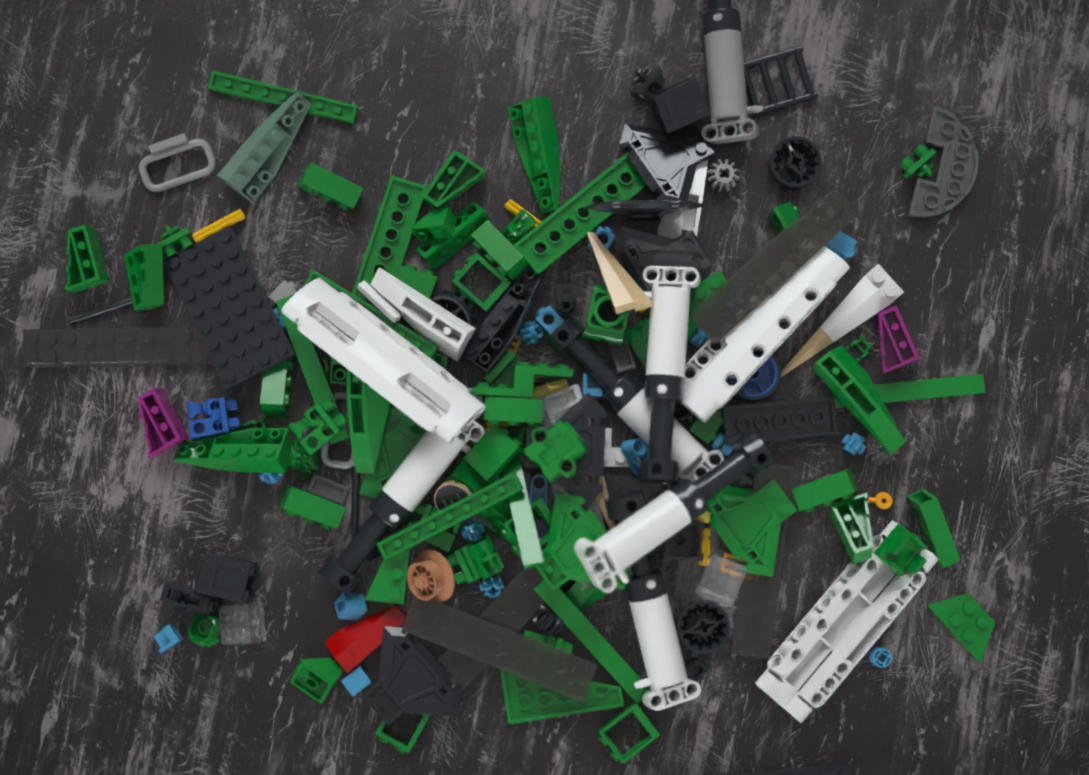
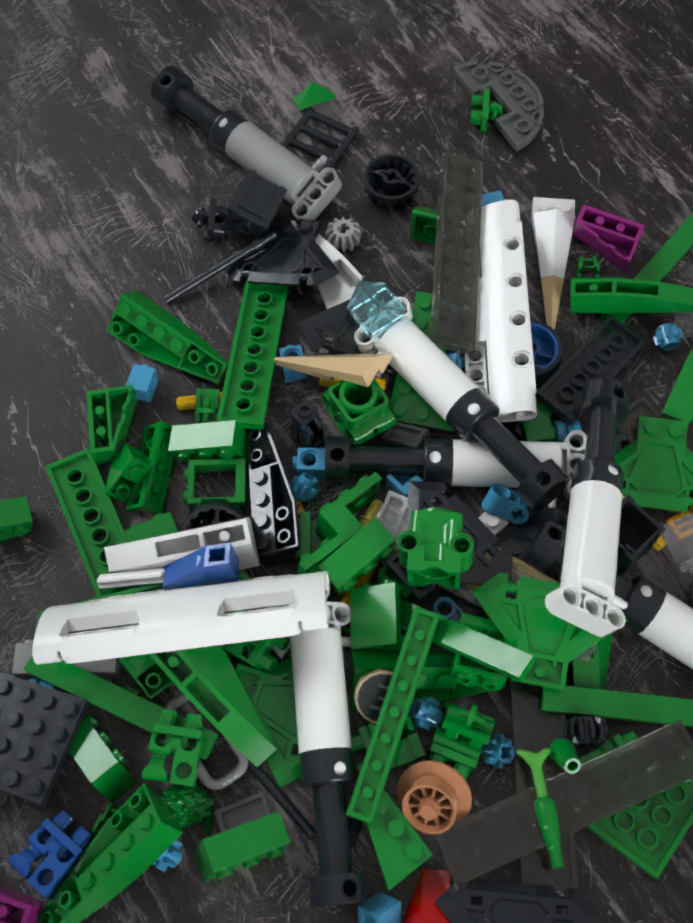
camera: 40 degrees left, 20 degrees down
black plate [586,200,704,222] -> none
none -> dark azure brick [125,364,159,402]
none -> blue slope [163,542,239,590]
none -> black bar [164,230,277,304]
none -> green slope [292,82,336,110]
none -> clear light blue slope [347,281,408,338]
none -> green piece [516,748,564,869]
none -> green cone [549,738,581,774]

